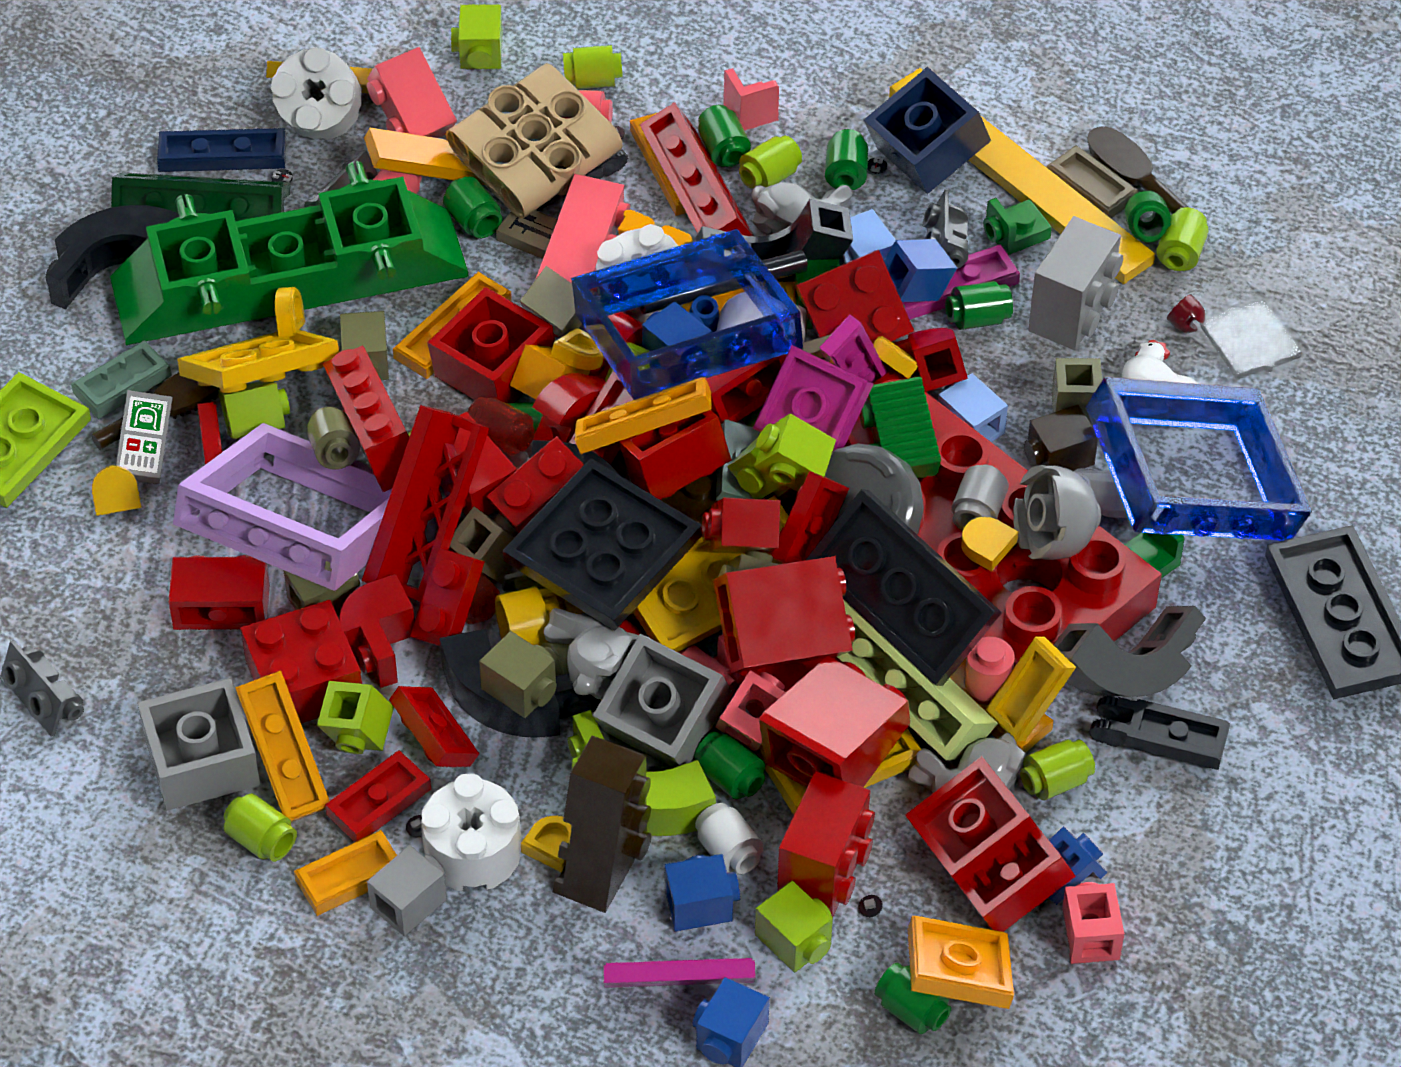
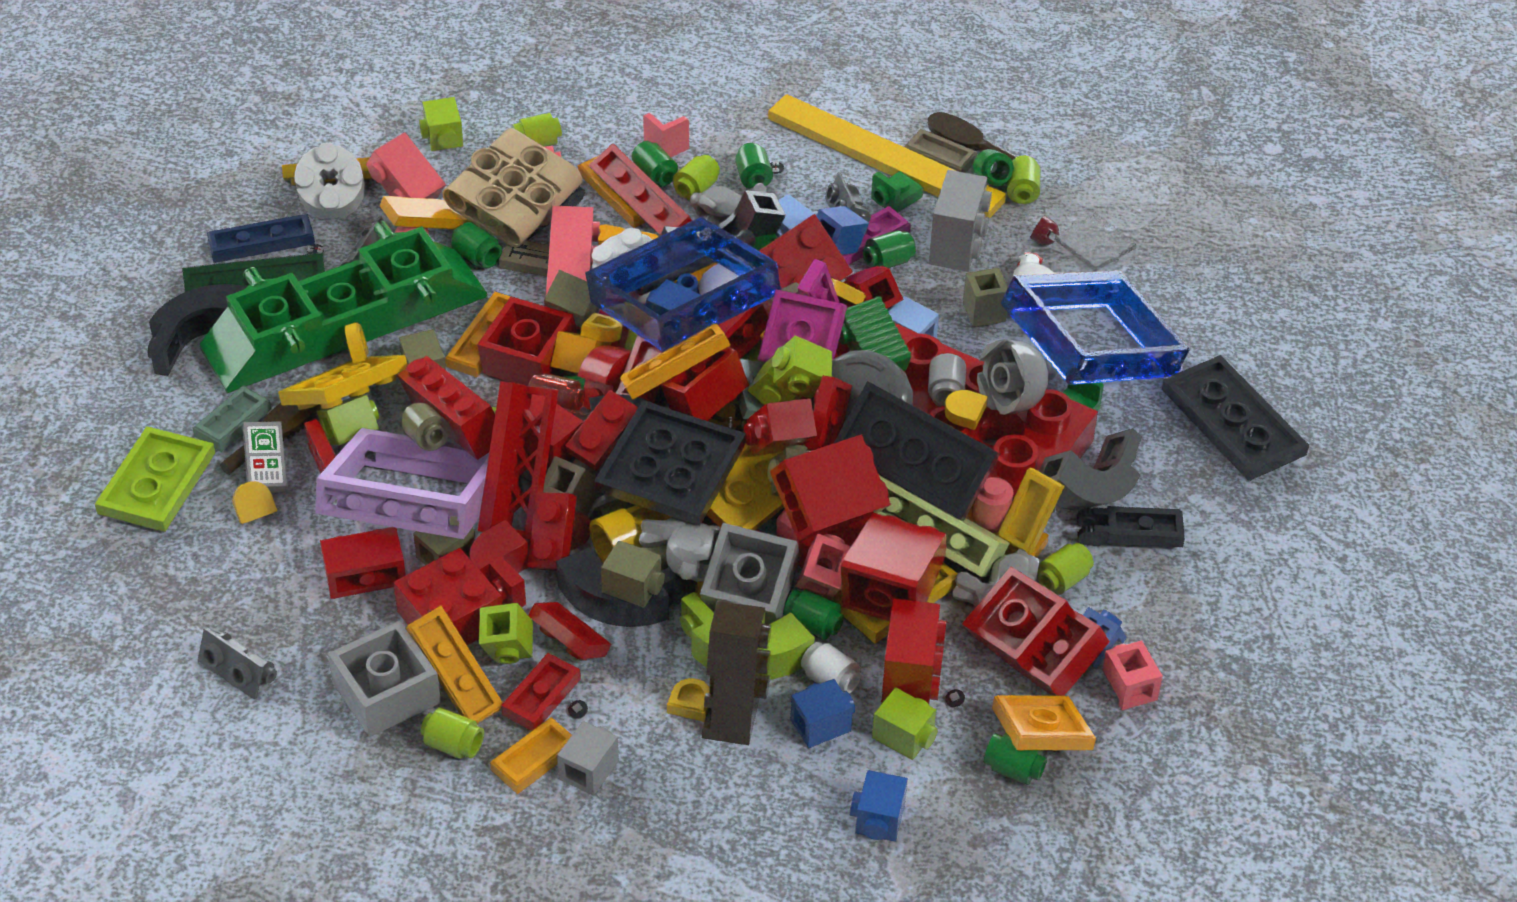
camera: 15 degrees left, 5 degrees down
white brick [421,773,521,891] -> none
dark pink tile [603,958,756,988] -> none
dark blue brick [864,67,991,194] -> none
dark brown brick [1024,404,1099,471] -> none

